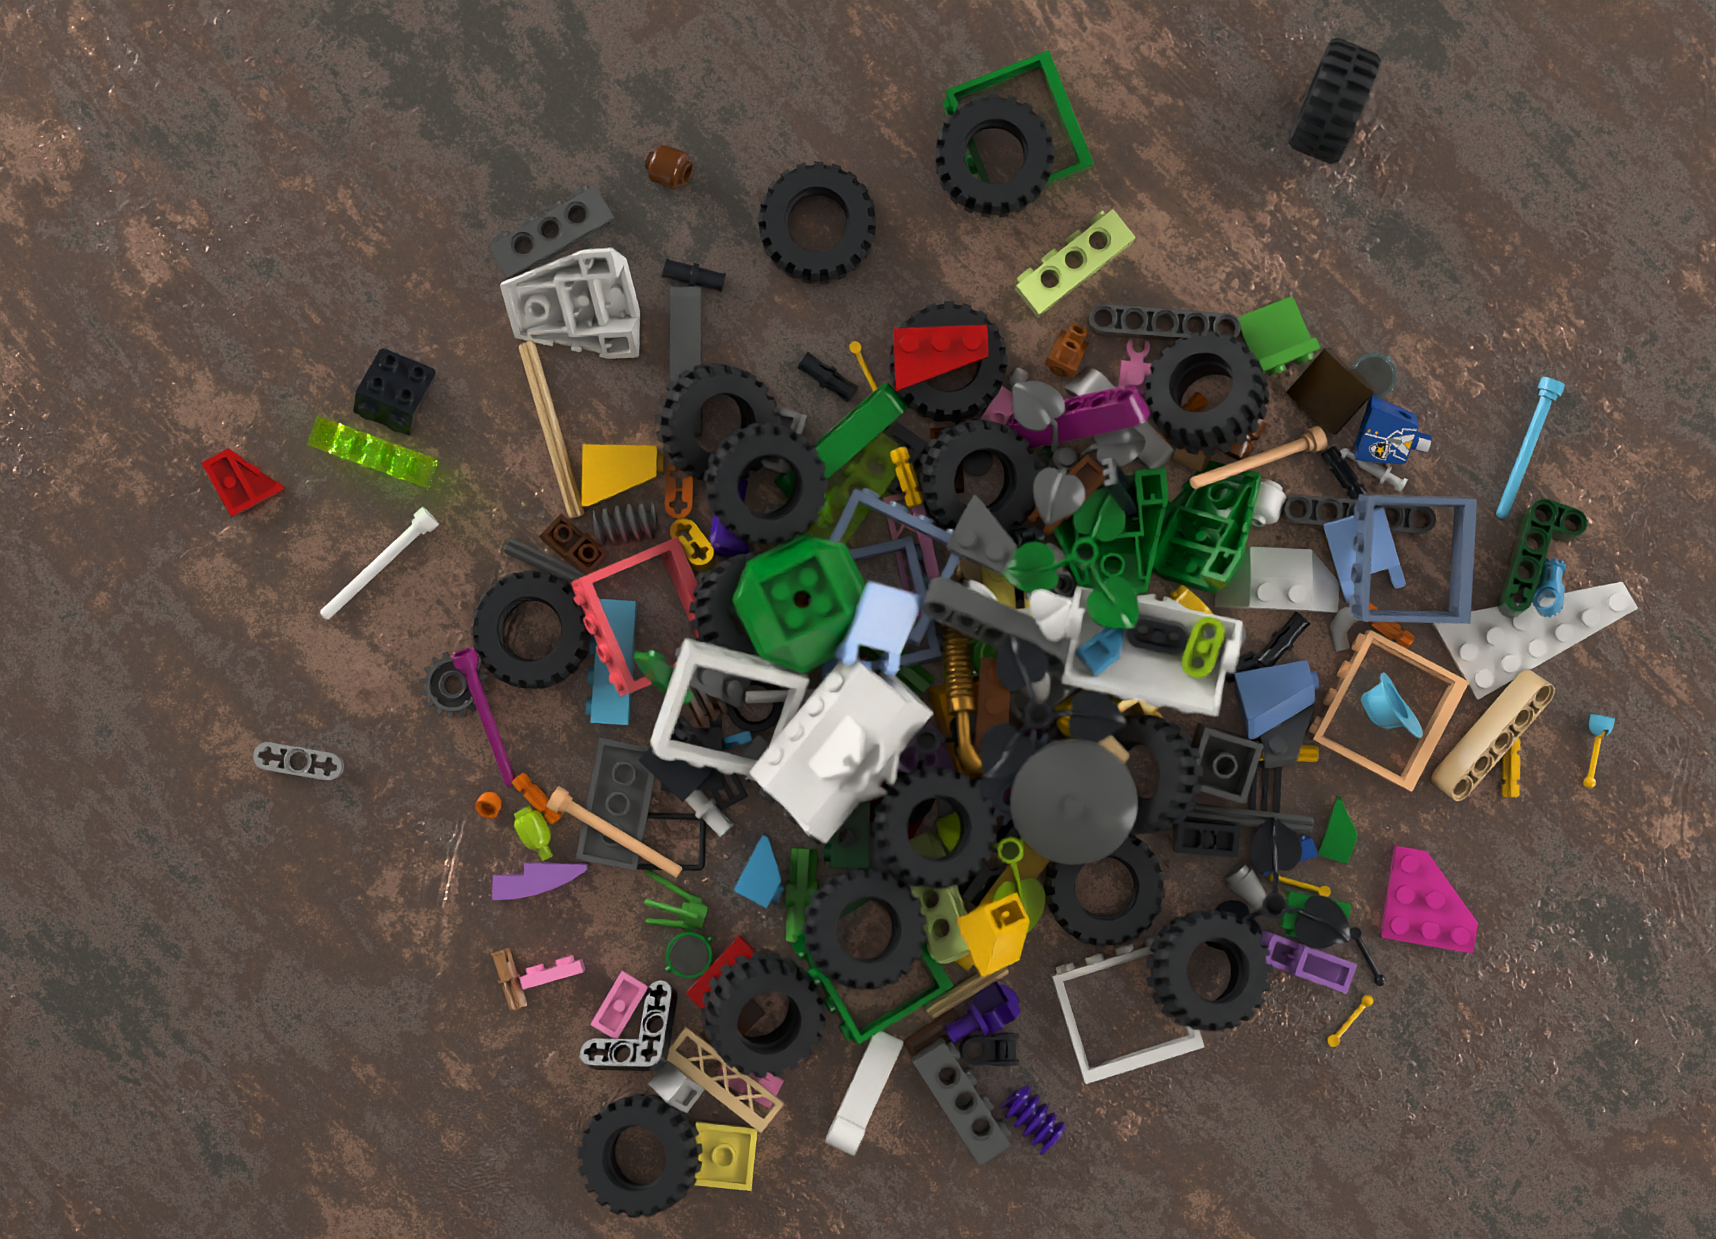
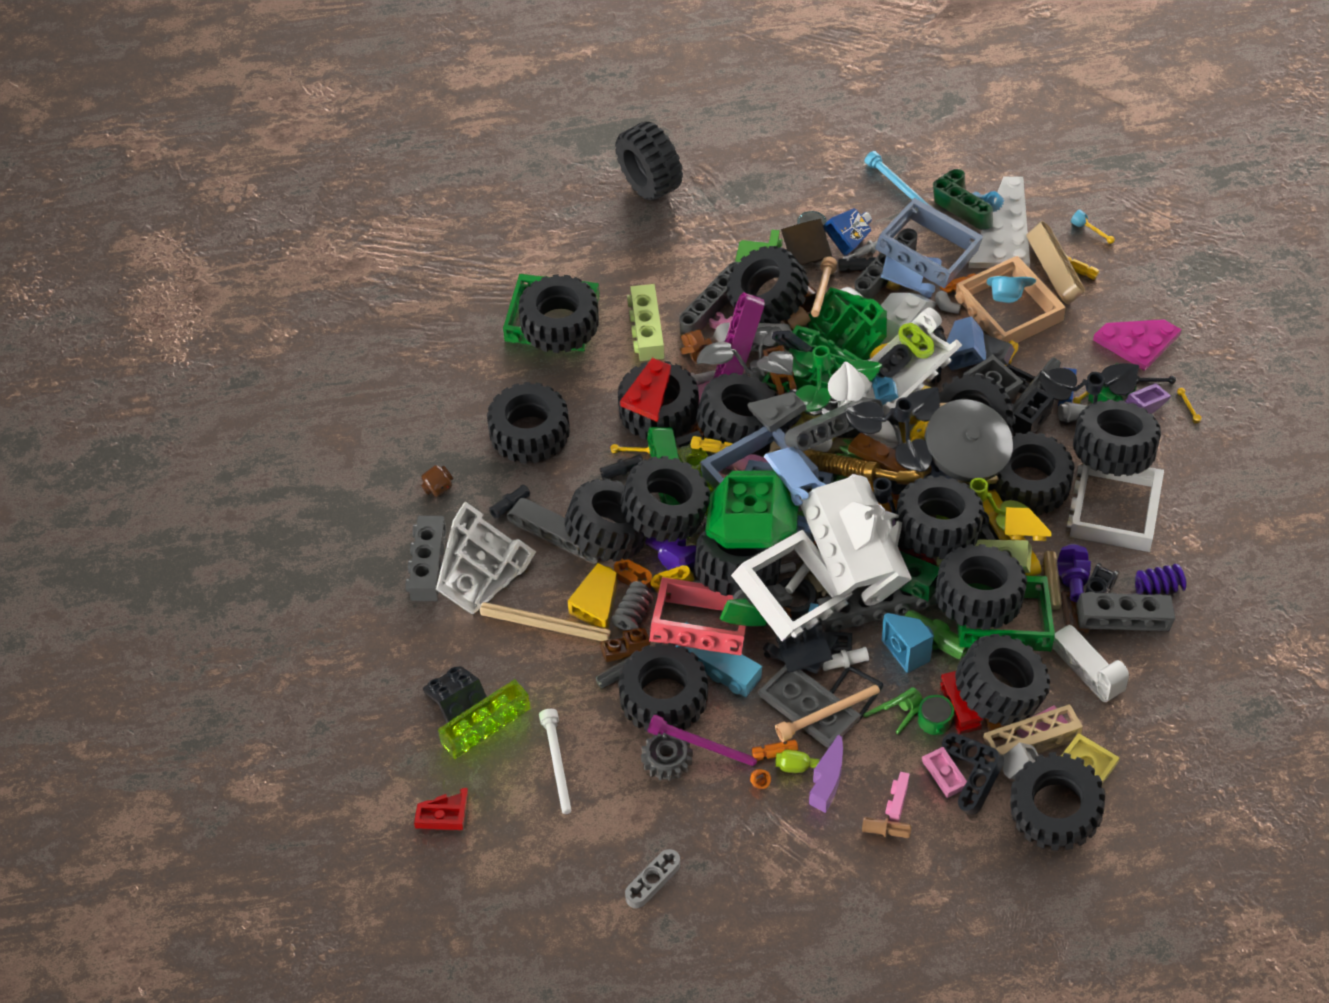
camera: 55 degrees left, 35 degrees down
green slope [1318,796,1358,864] -> none

